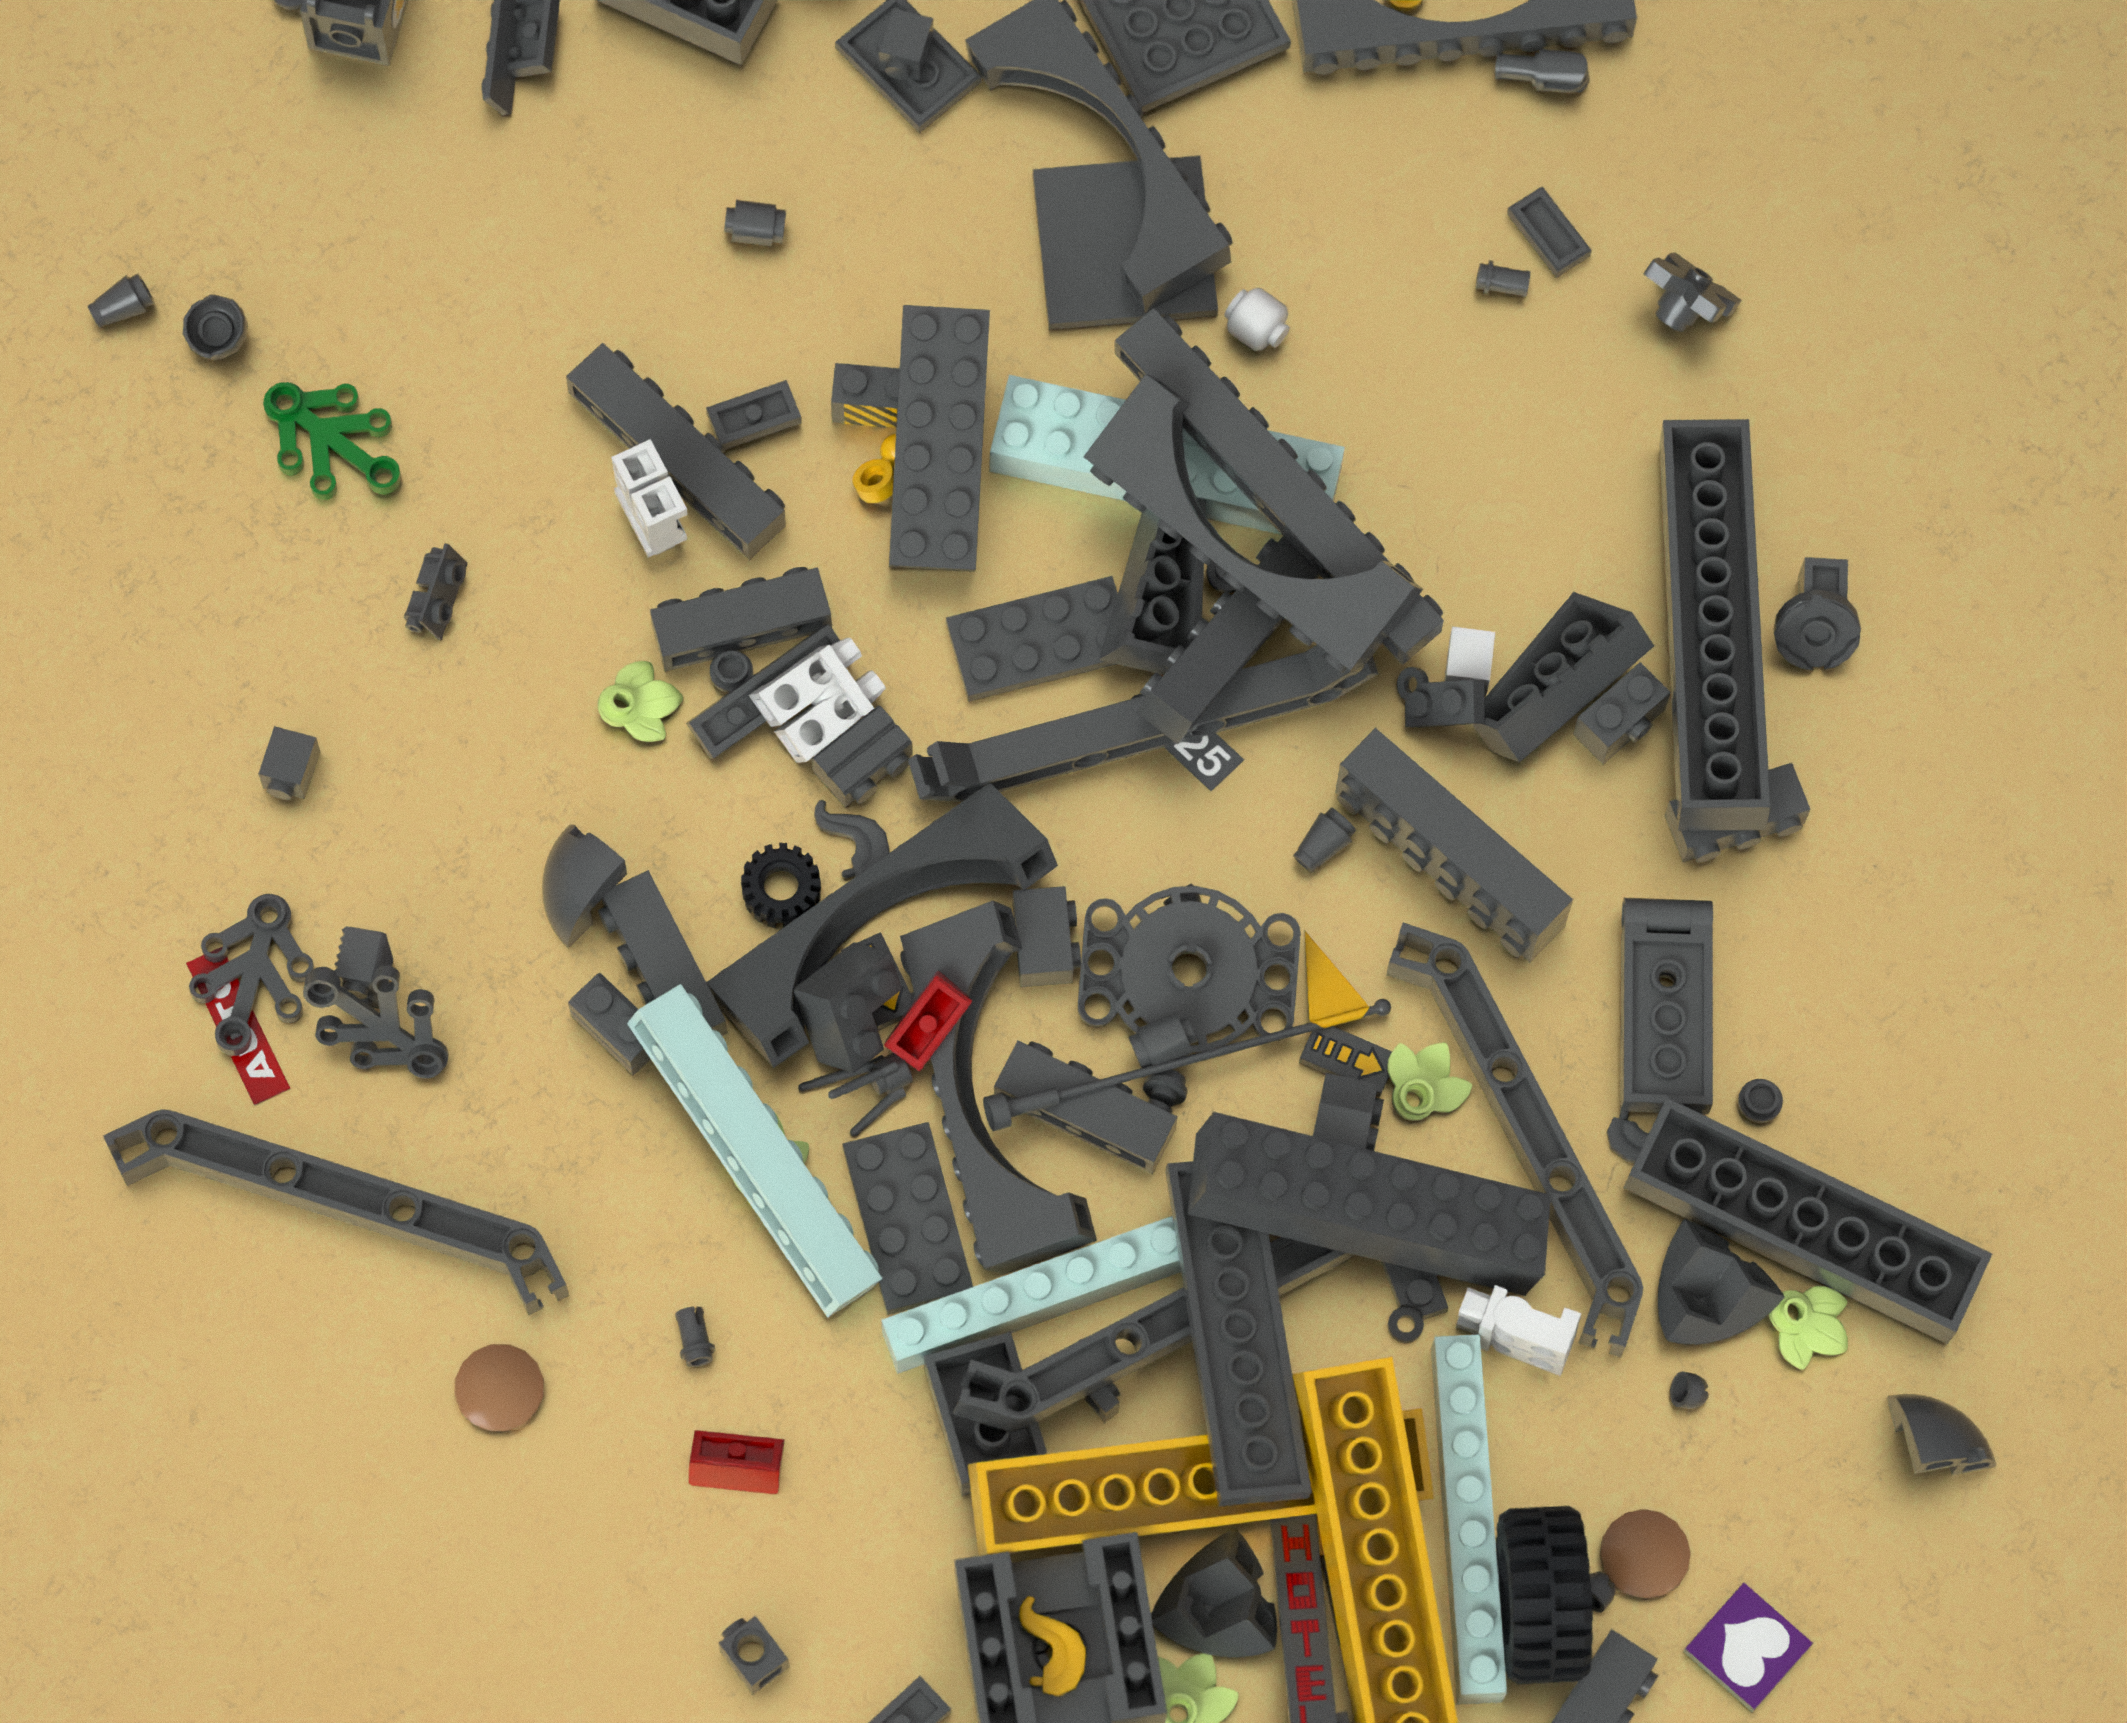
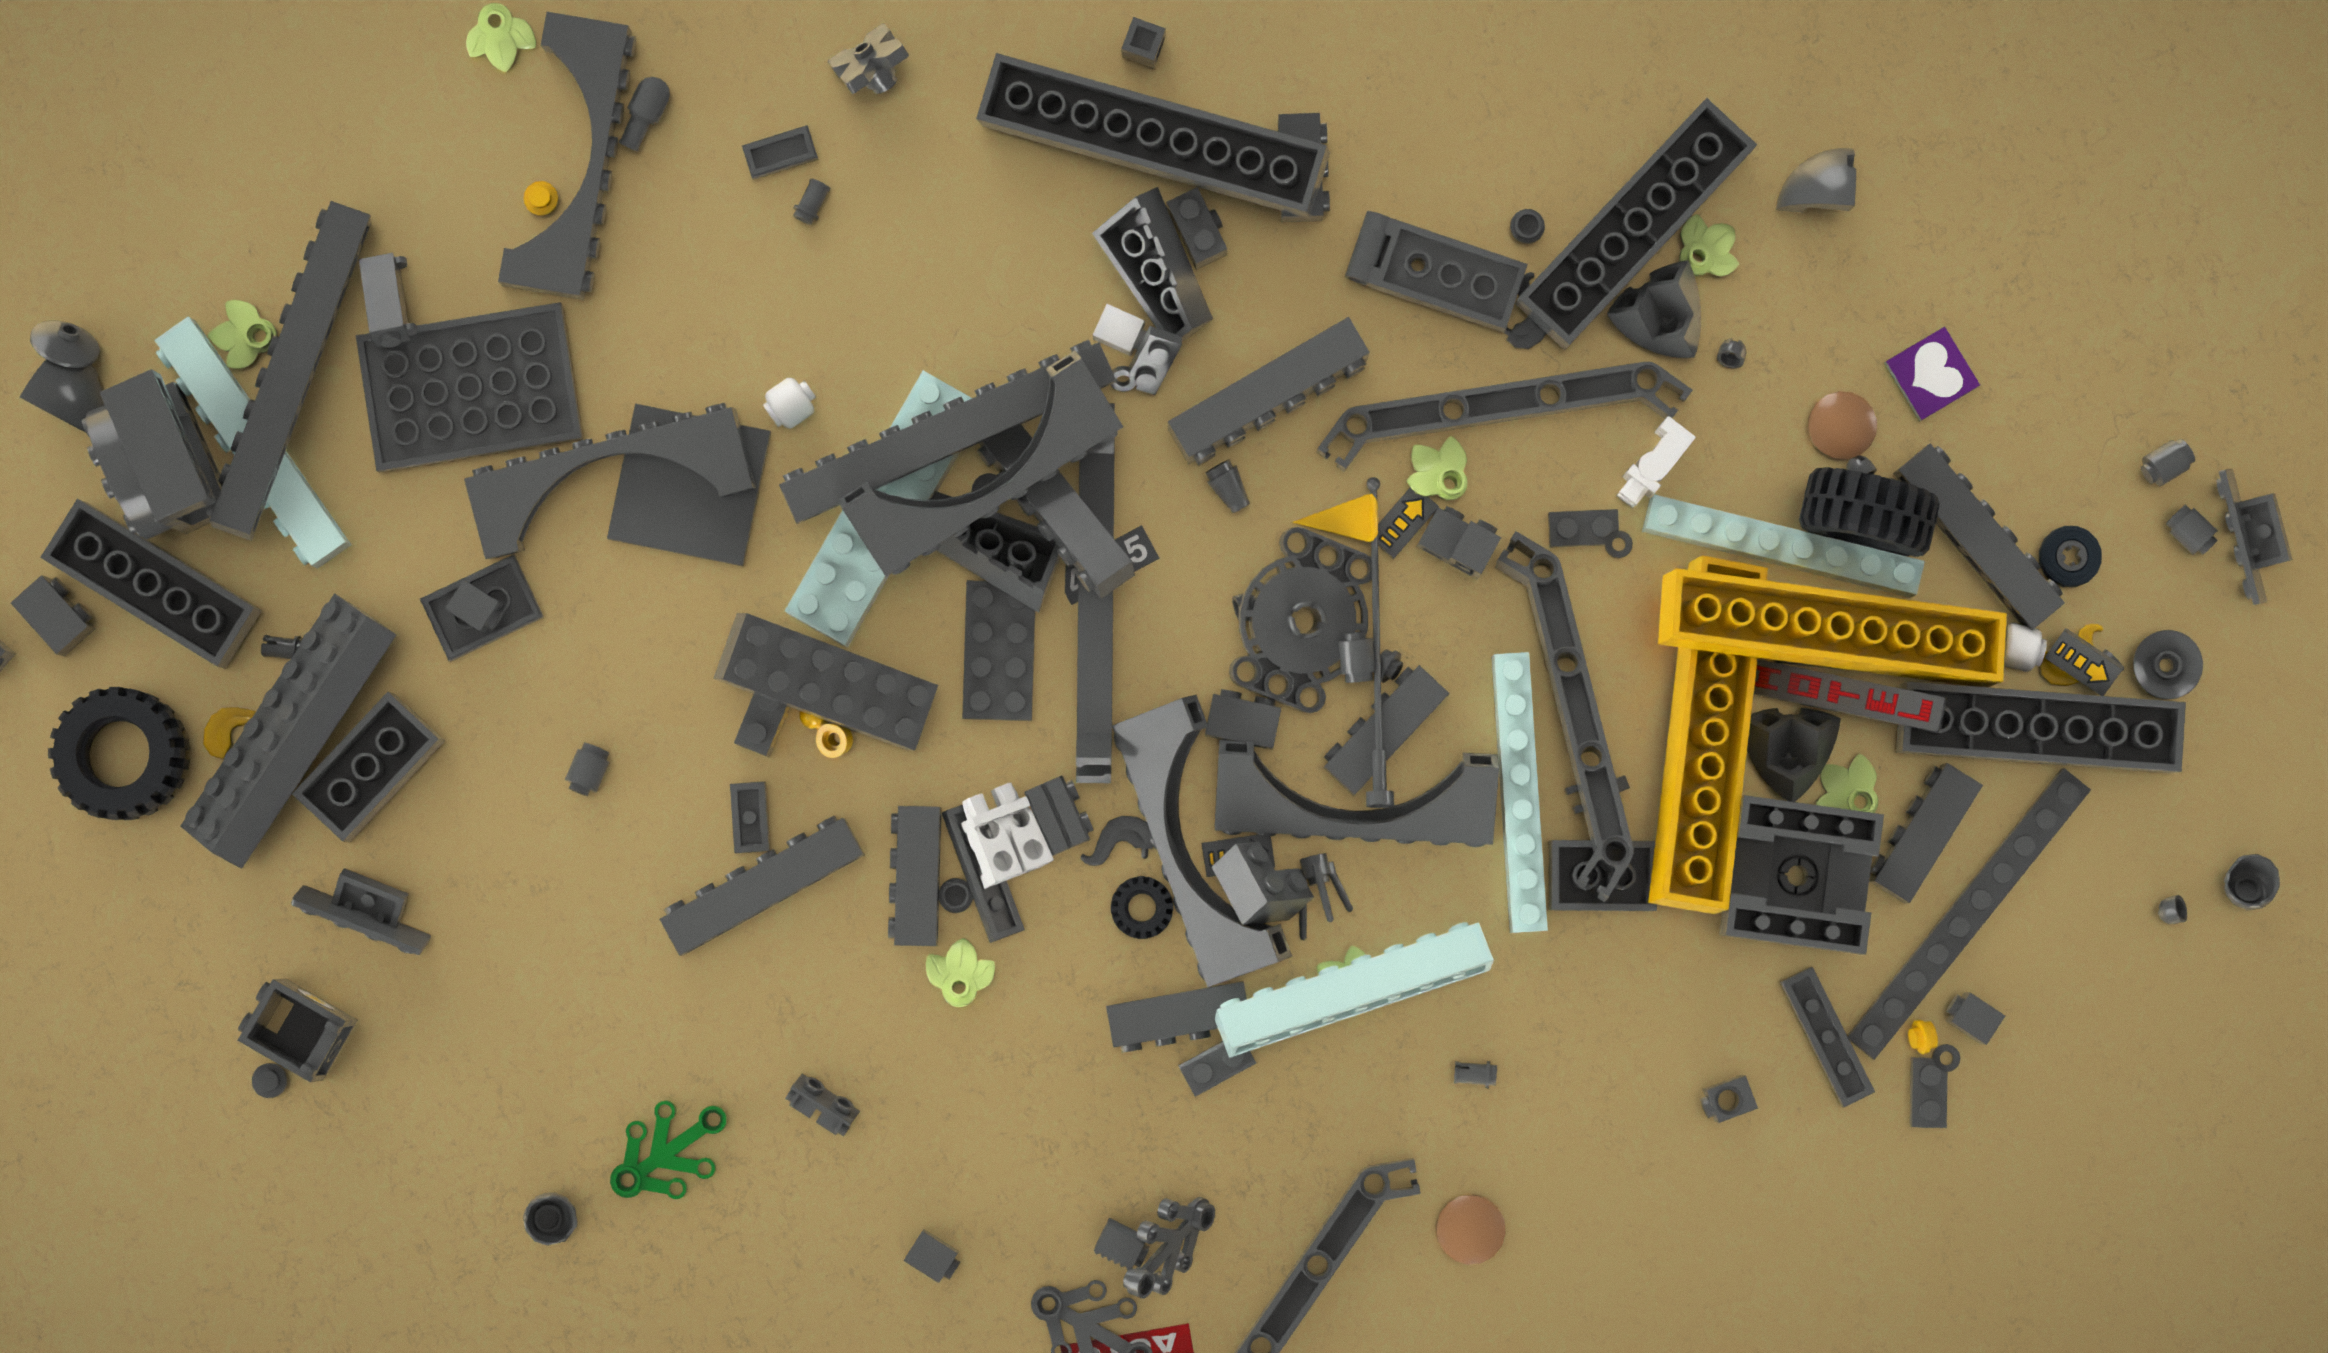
camera: 70 degrees left, 15 degrees up
dark grey cone [87,273,155,328] -> none
dark grey brick [542,824,627,948] -> none
white hips [611,439,688,558] -> none
red slope [688,1430,785,1494] -> none
dark grey plate [842,1122,973,1315] -> none
red slope [884,971,973,1072] -> none
yellow piece [1019,1596,1086,1697] -> none
dark grey plate [1165,1161,1312,1506] -> none
dark grey brick [1188,1112,1551,1296] -> none
dark grey tile [1773,590,1861,670] -> none

